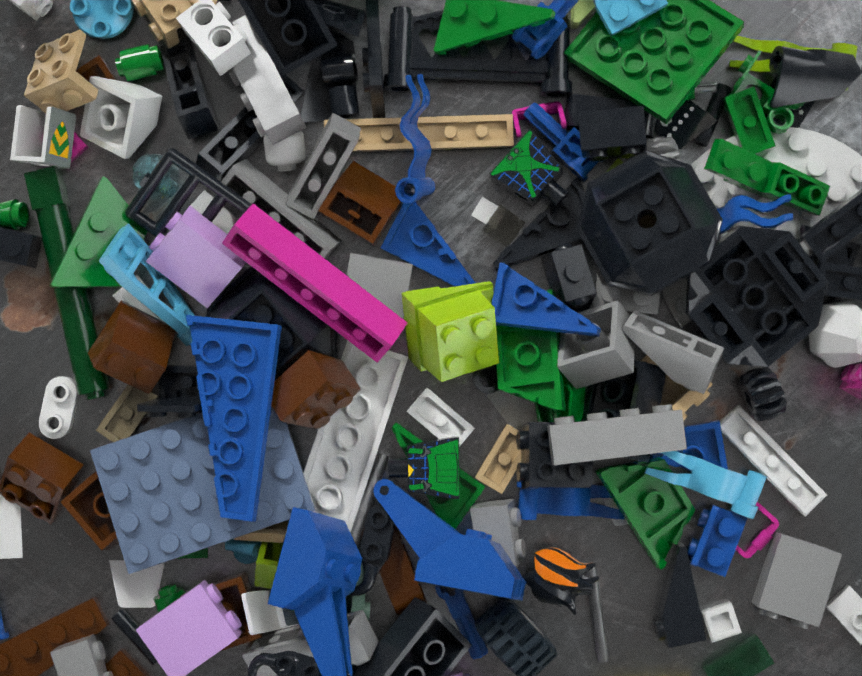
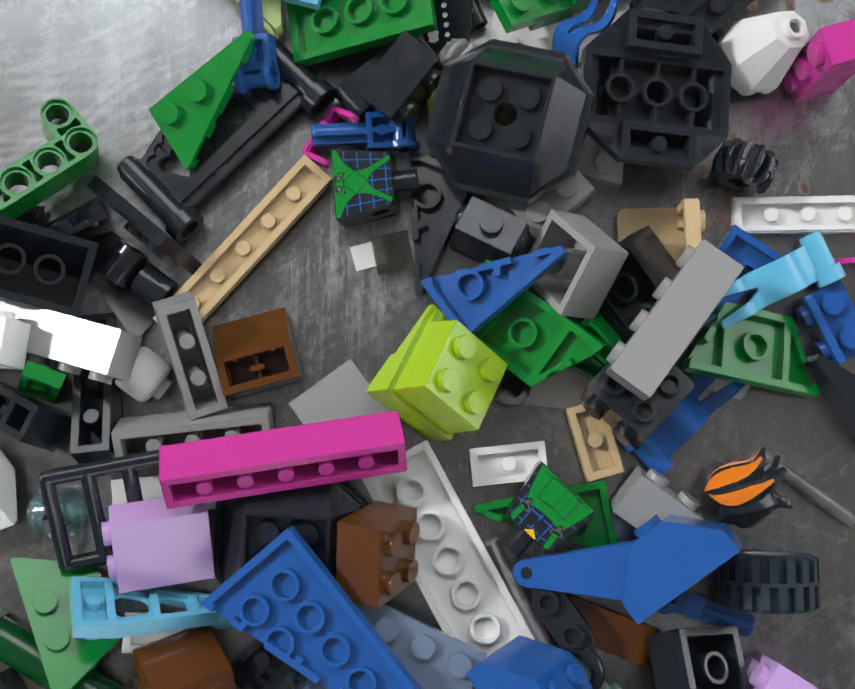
camera: 50 degrees left, 5 degrees down
blue wing [380,202,476,286] -> none
blue flag [395,74,435,204] -> none
light grey slope [622,310,724,394] -> none
none -> green plate [17,360,66,404]

